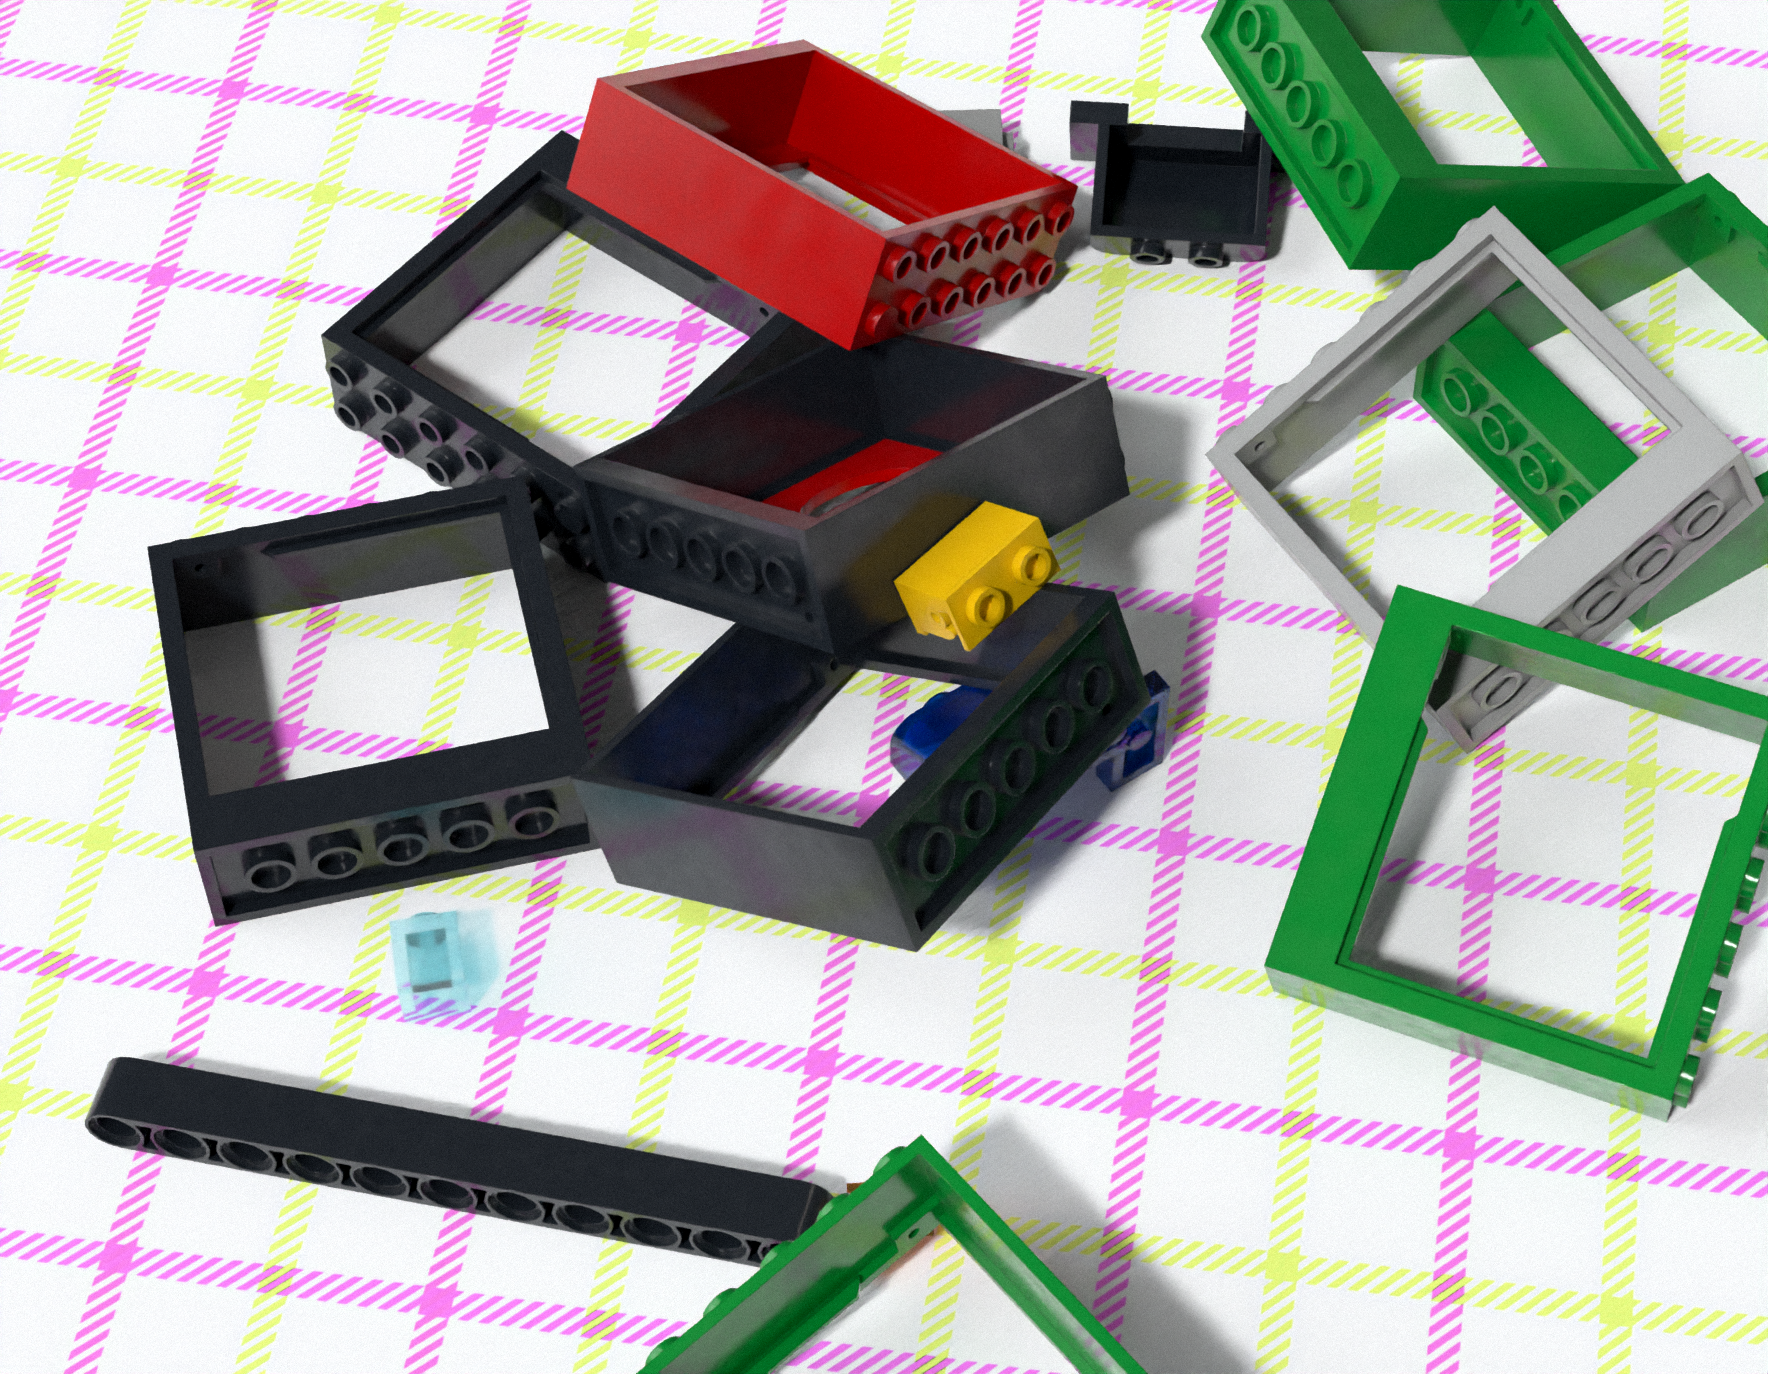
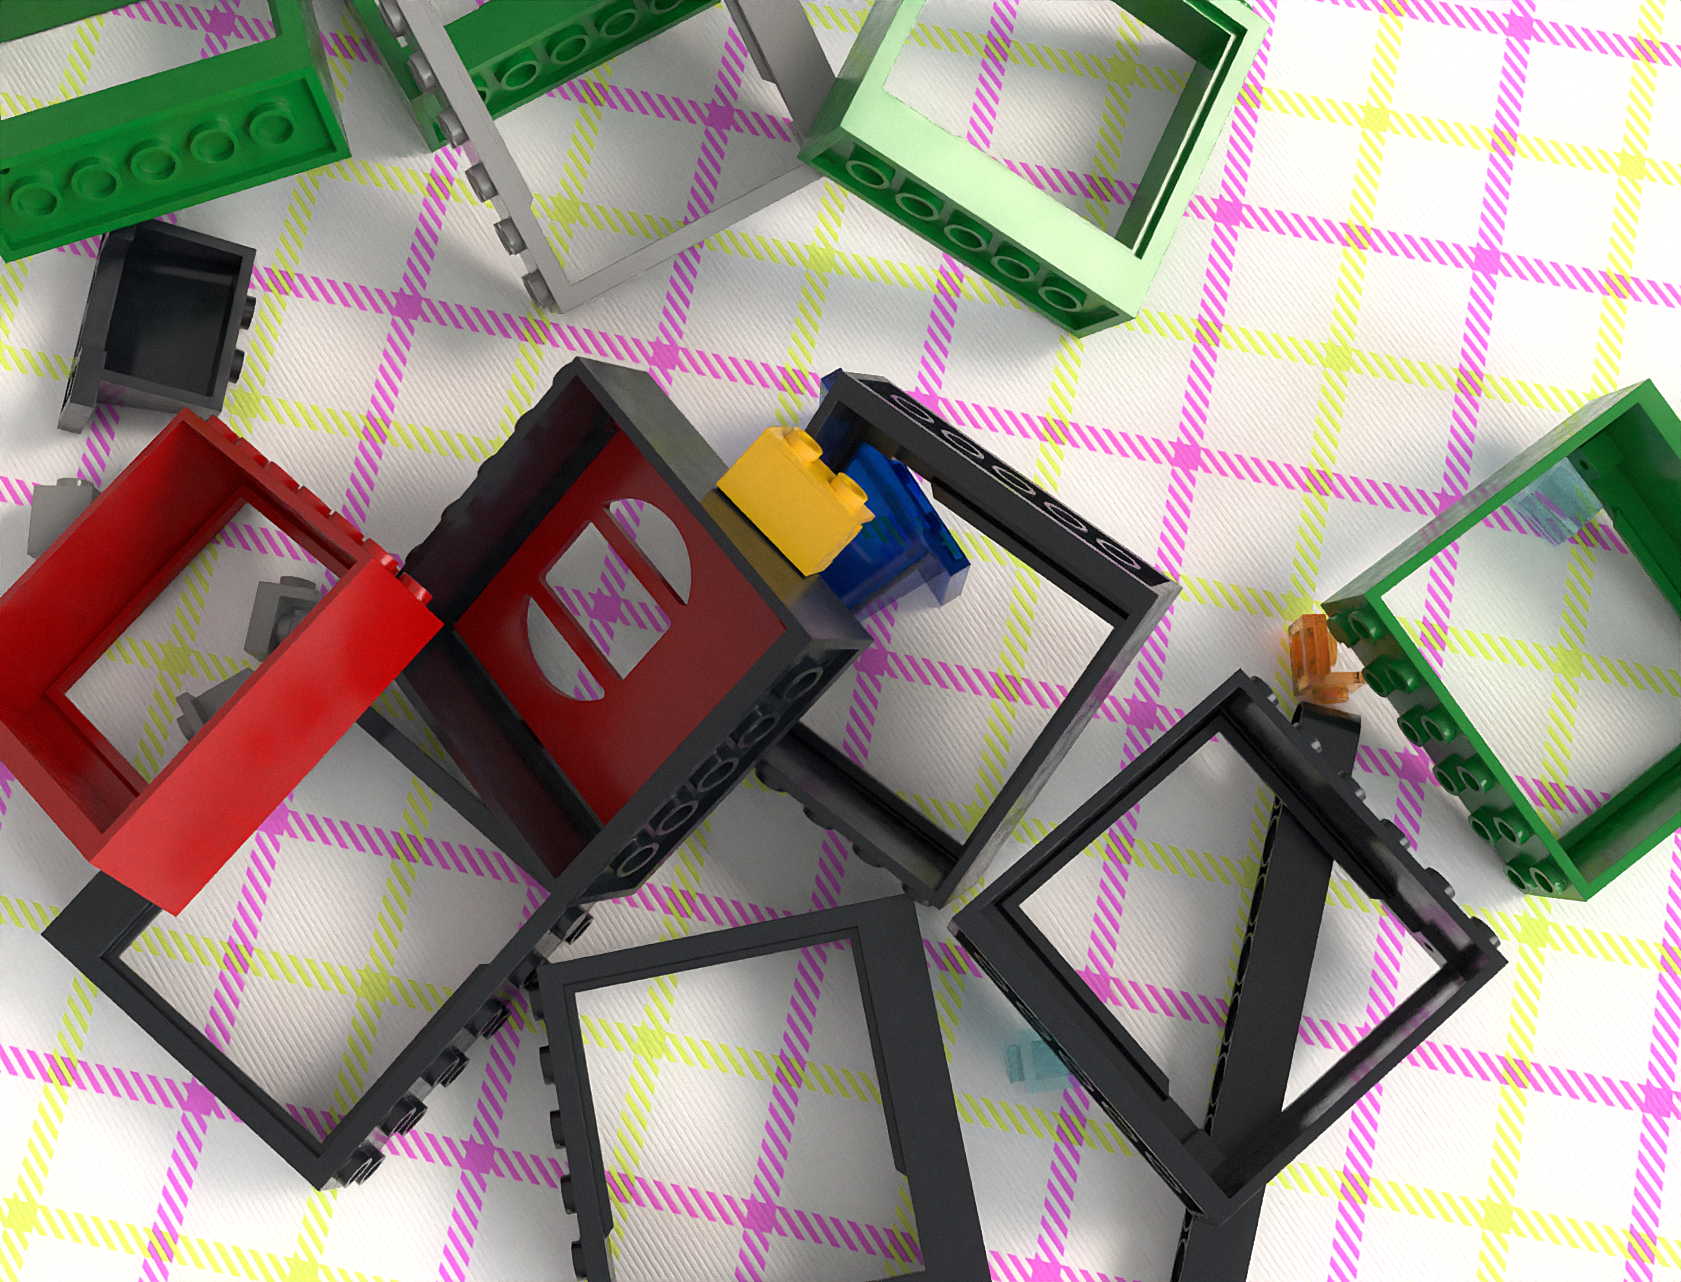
camera: 90 degrees left, 25 degrees up
none -> black door [946,668,1509,1228]

